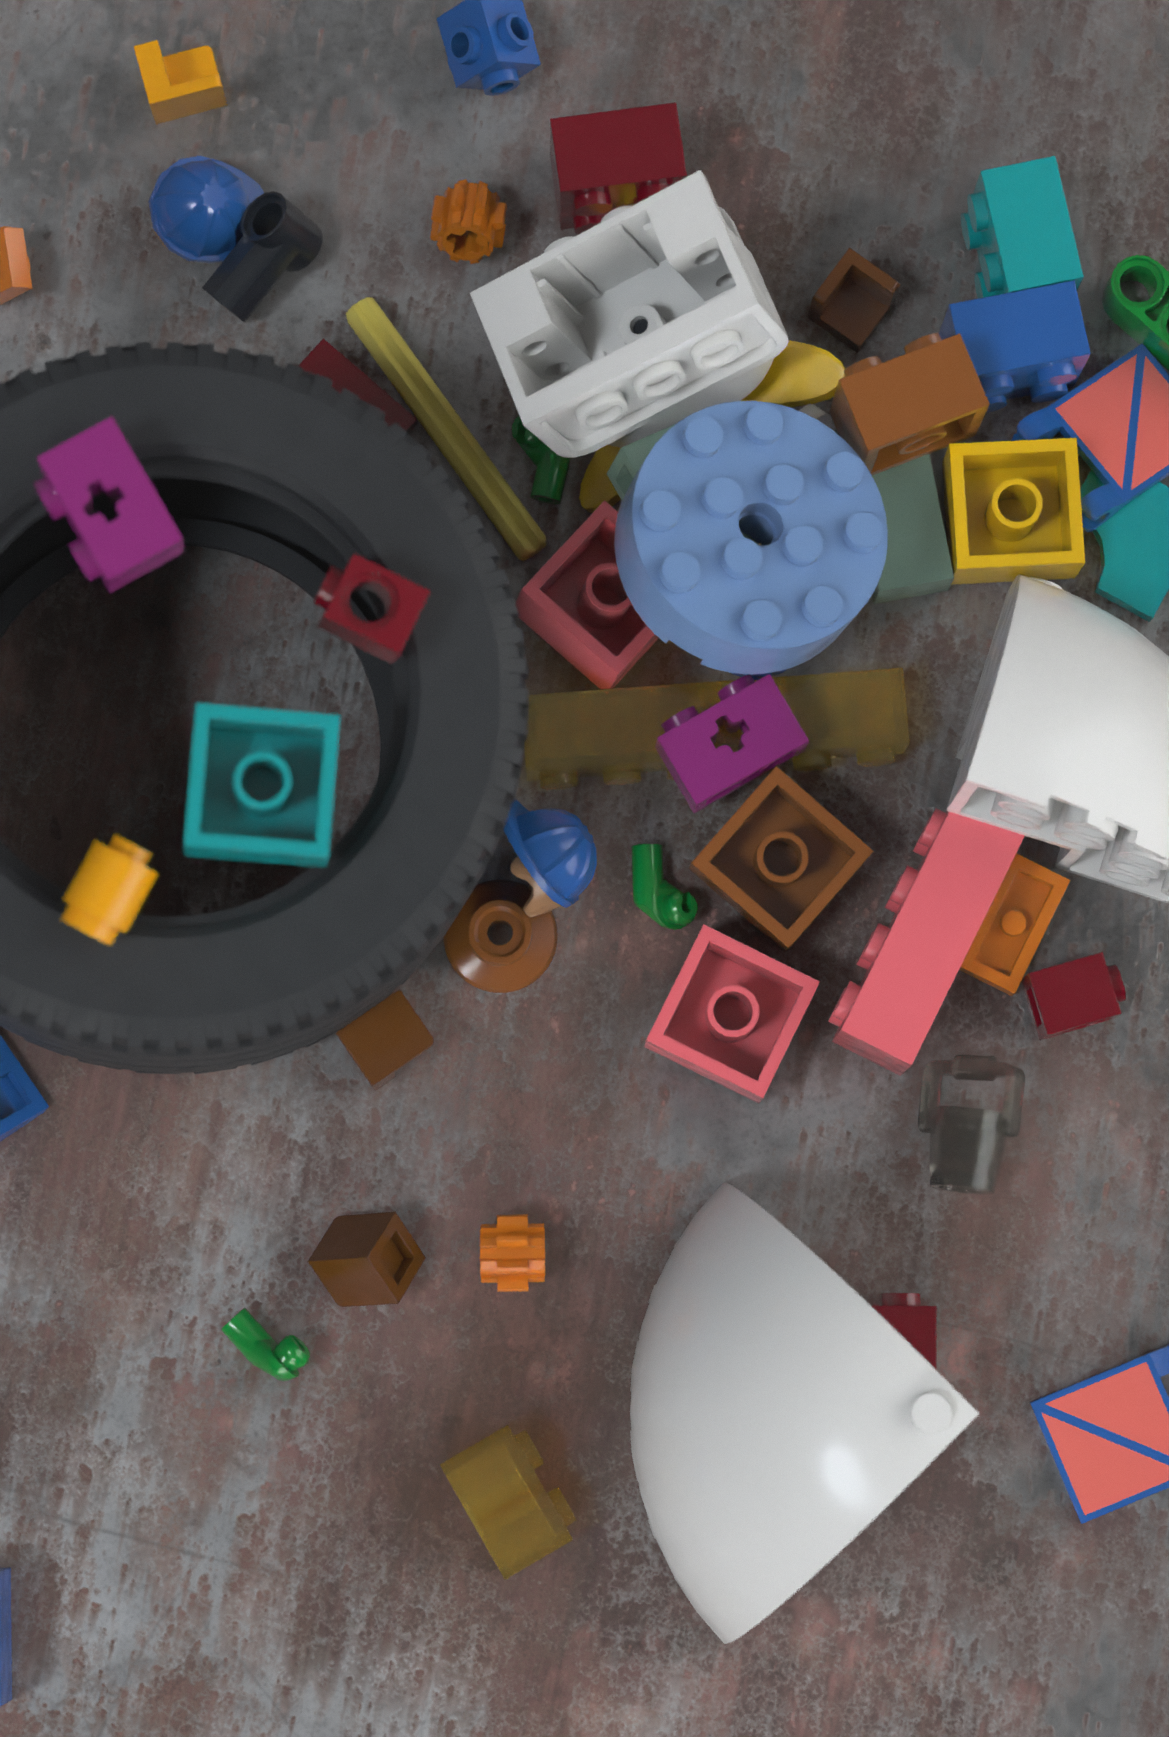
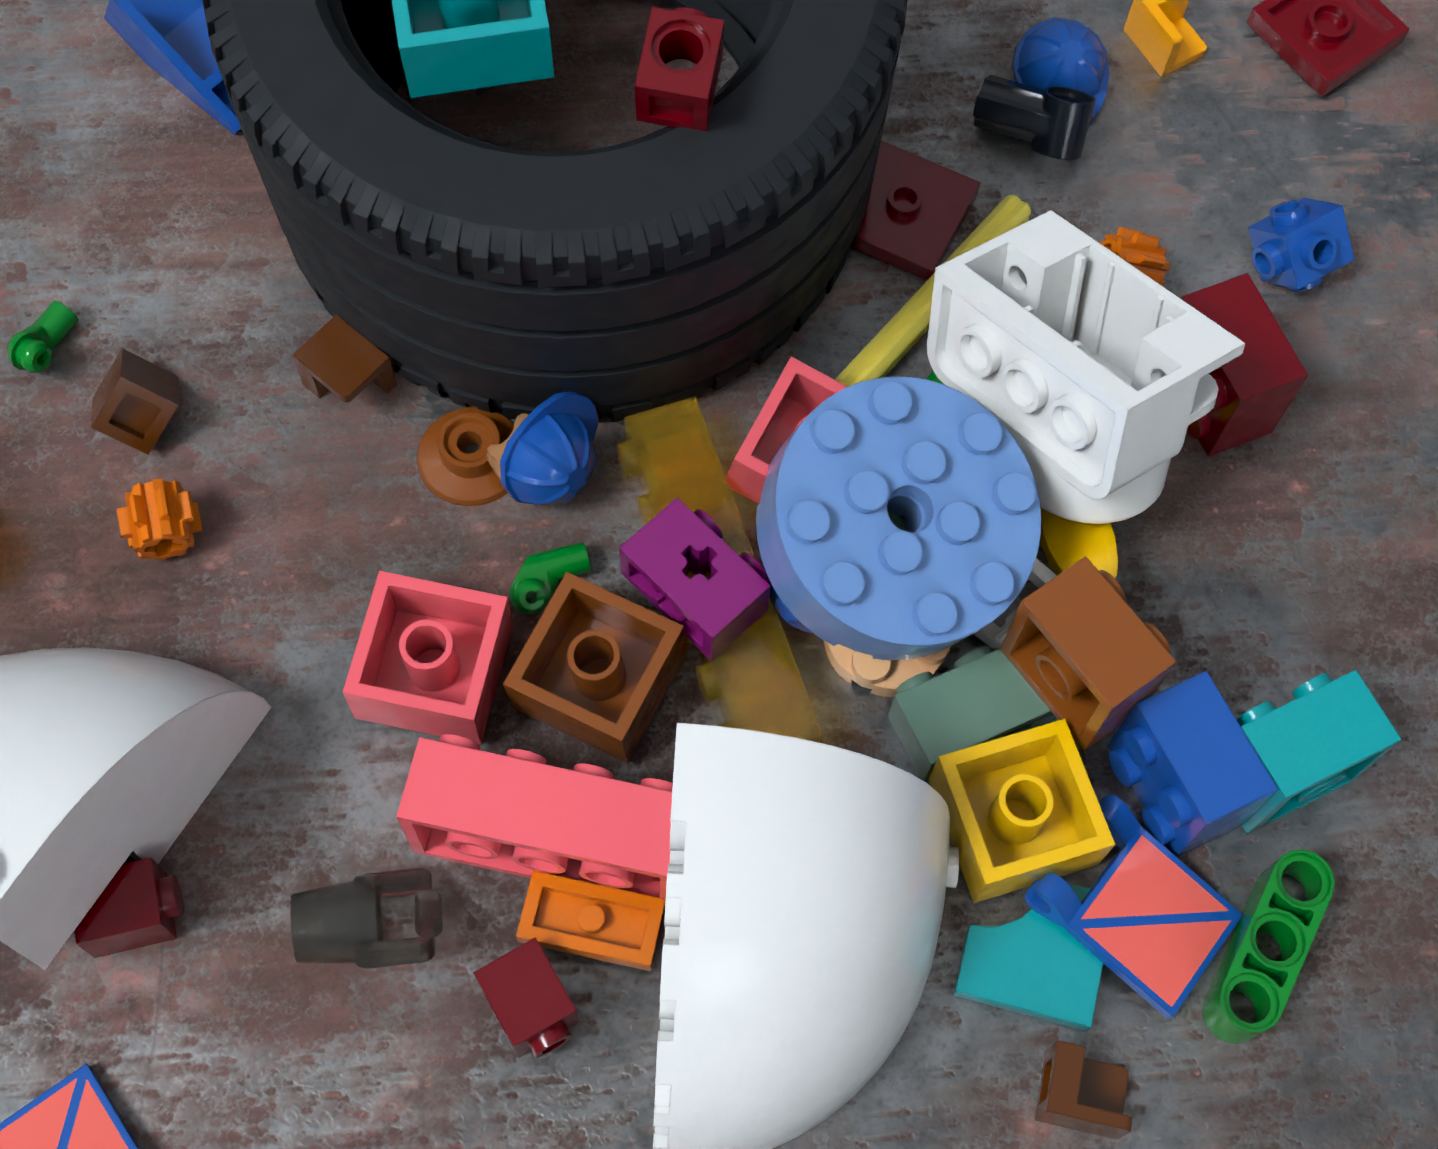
camera: 75 degrees right, 15 degrees down
reddish brown panel [808,247,900,353] -> none

